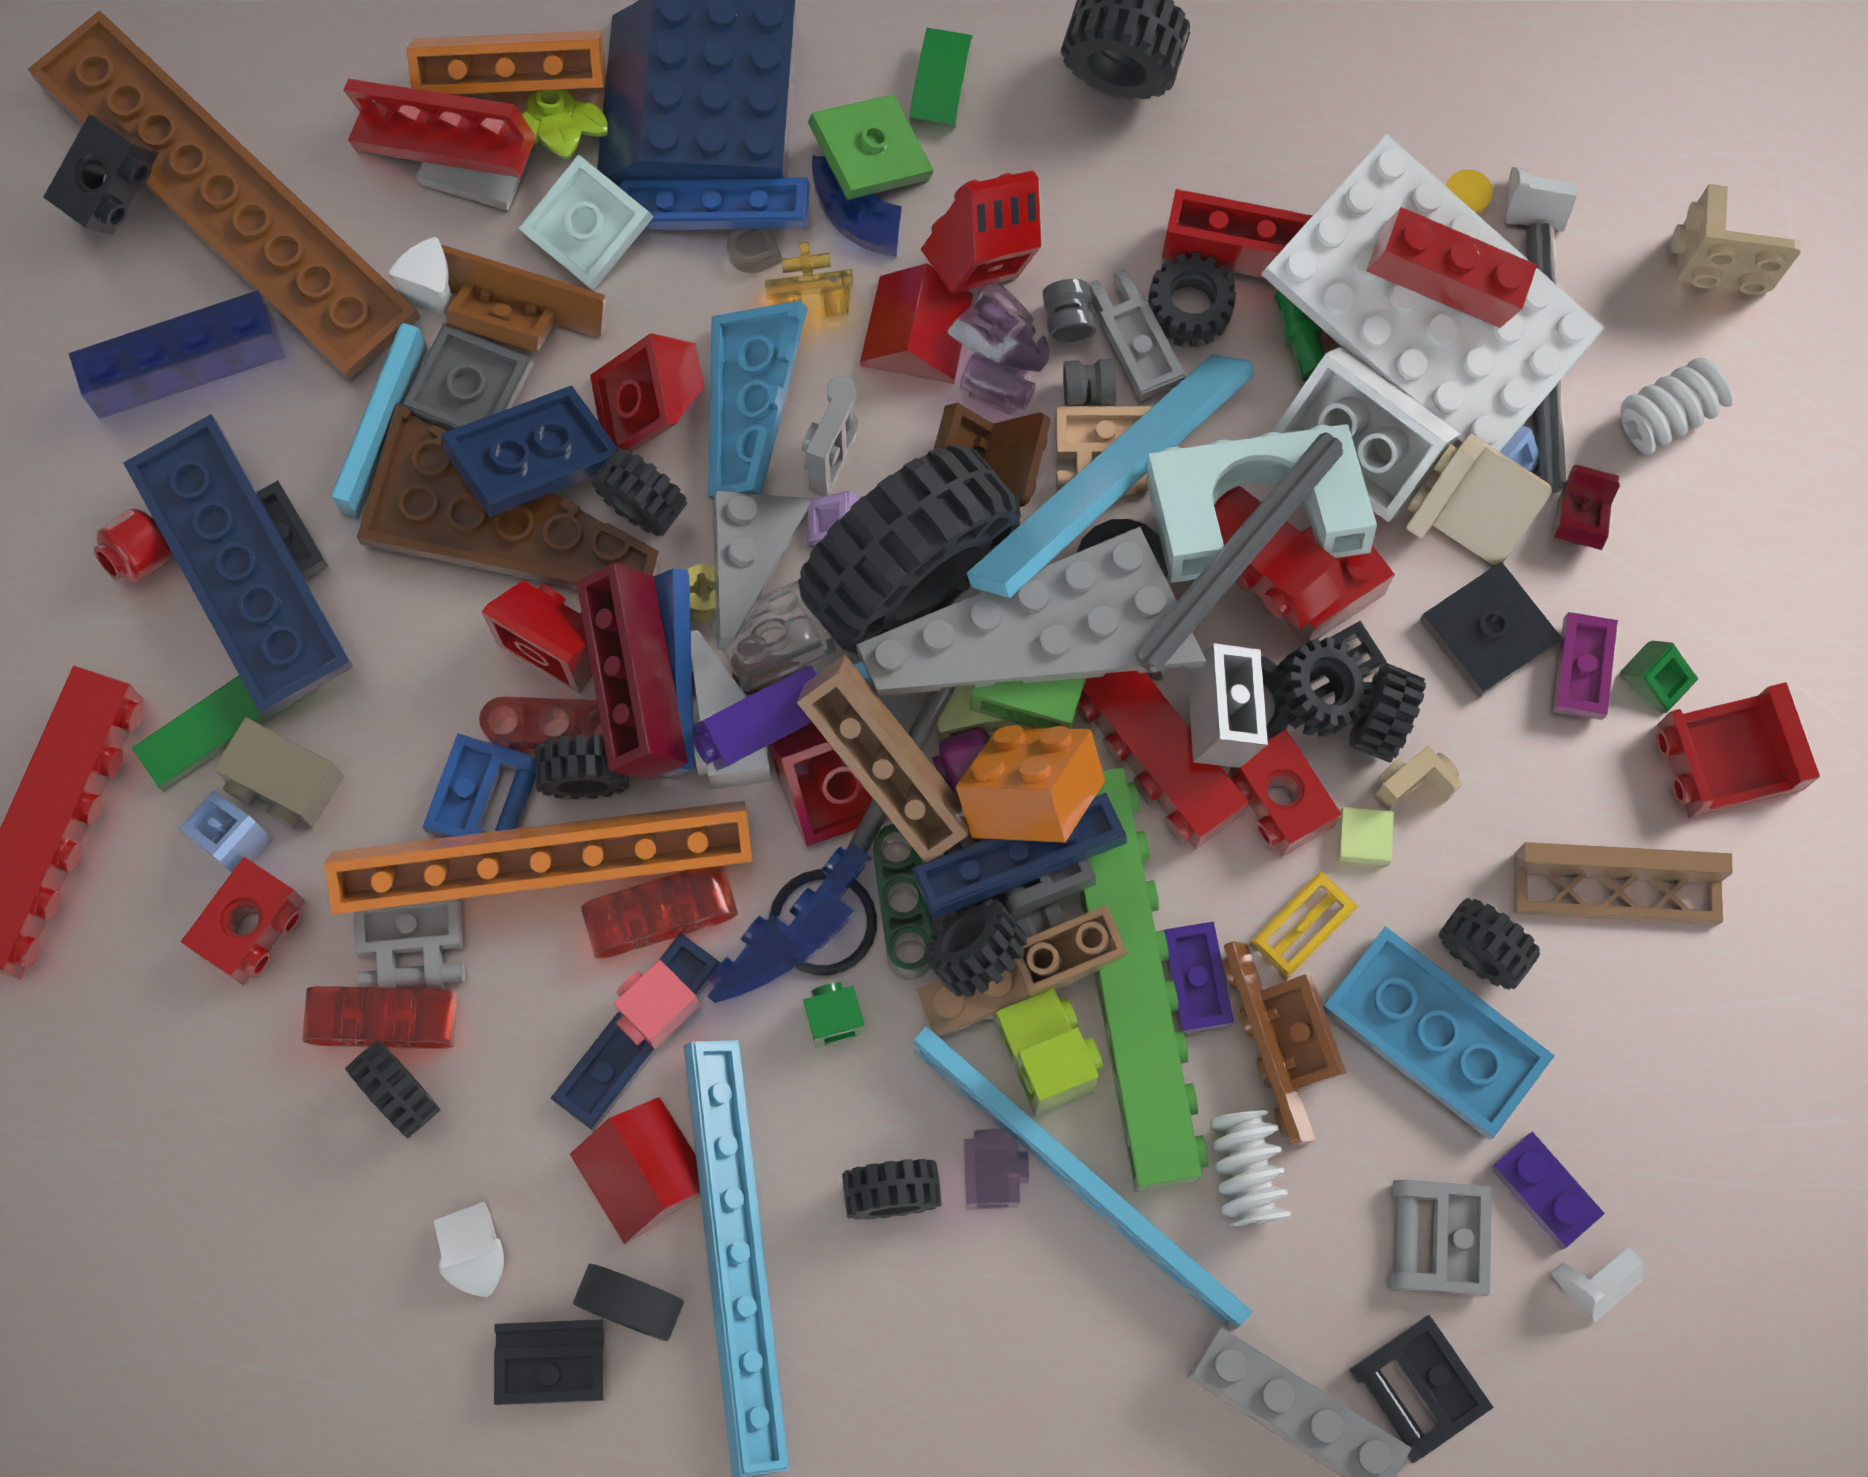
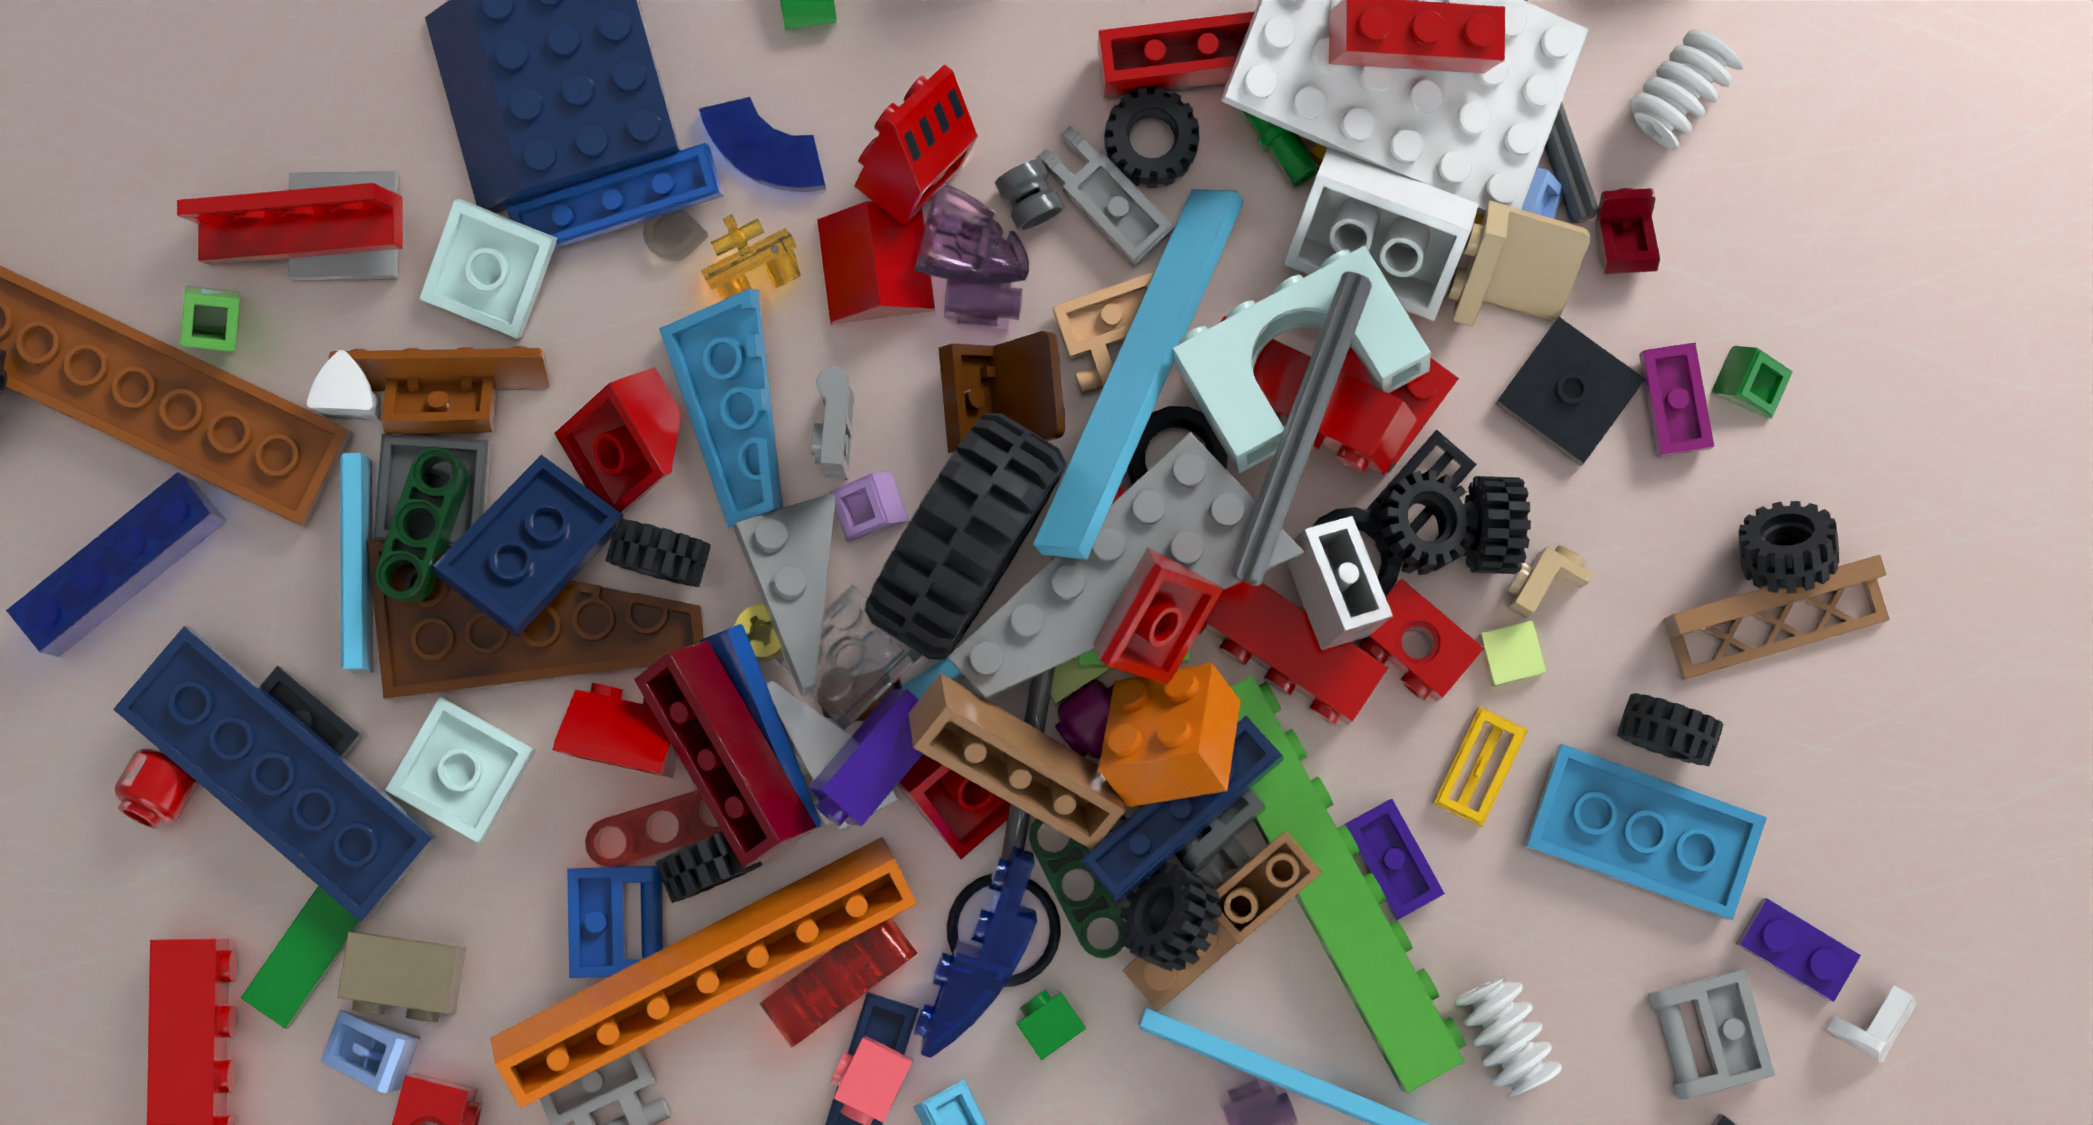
camera: 20 degrees left, 10 degrees up
orange brick [406,30,606,94] -> none
lime plate [522,89,608,159] -> none
bright green plate [808,94,934,200] -> none
lime brick [994,988,1103,1117] -> none
dark grey wheel [1063,359,1116,406] -> none
dark orange bracket [1223,941,1347,1145] -> none
red panel [1656,682,1820,818] -> none
none -> bright green brick [179,286,240,352]
none -> dark green beam [376,447,469,605]
none -> light aqua tile [385,696,536,844]
none -> red slope [1093,547,1223,684]
none -> black tyre [1738,501,1839,593]

